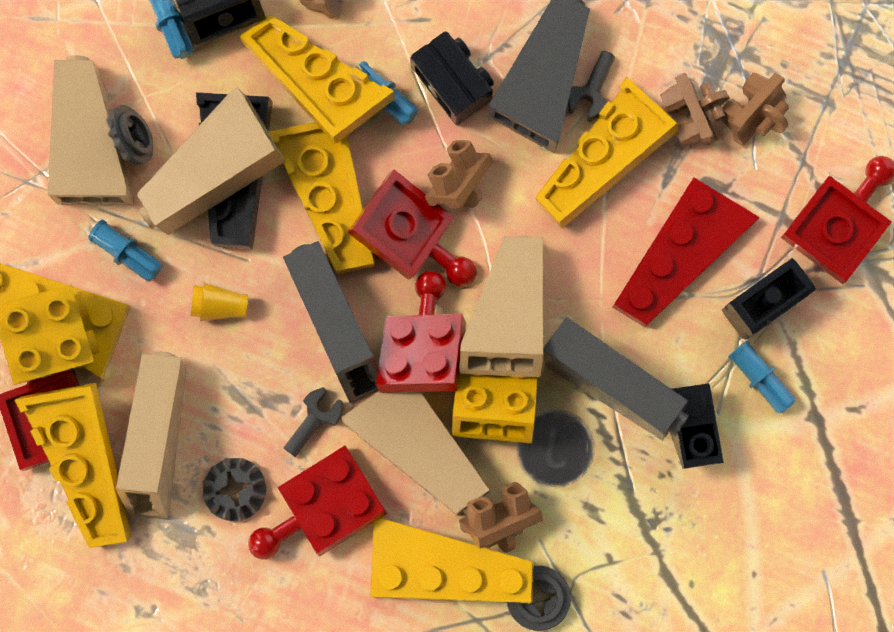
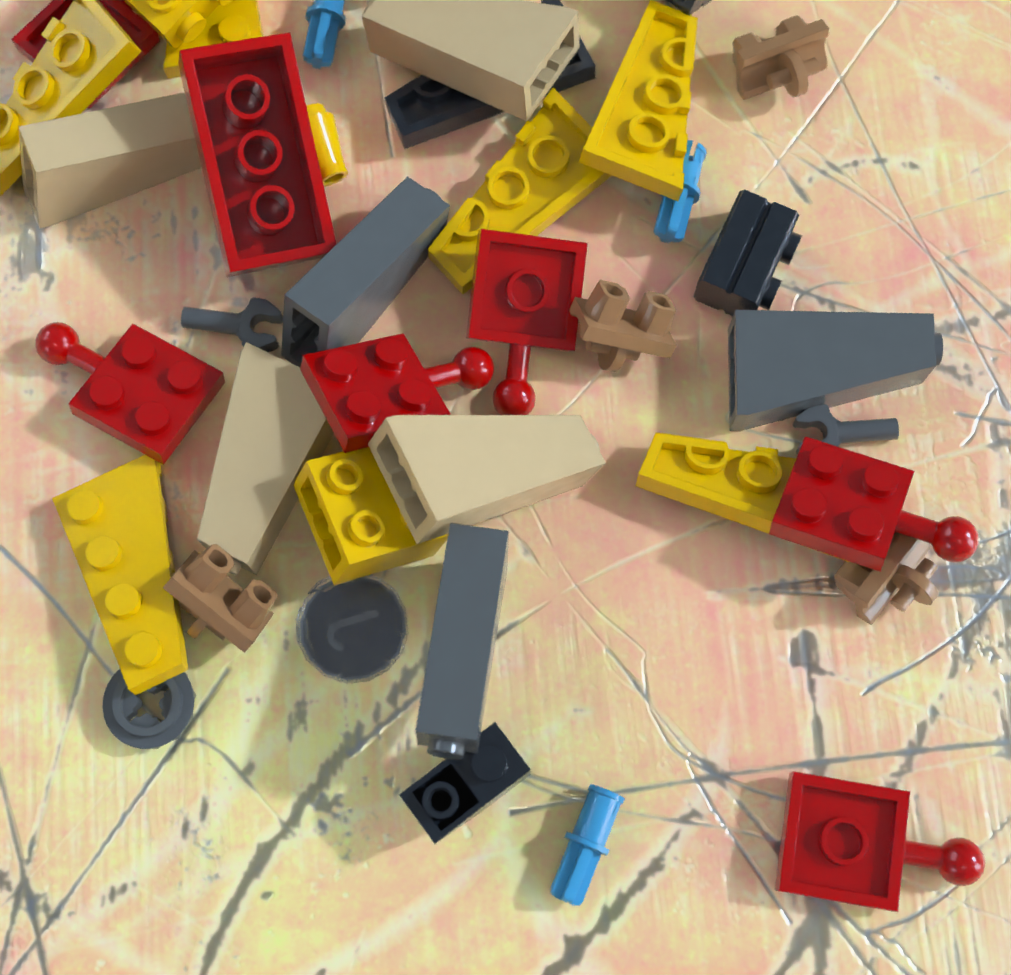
camera: 65 degrees right, 5 degrees down
dark grey gear [203,458,266,522] -> none
red wing [612,177,760,327] -> none
medium nougat hips [721,72,789,146] -> none
black brick [722,258,817,341] -> none
none -> red brick [178,32,336,277]
none -> red plate [769,436,979,572]

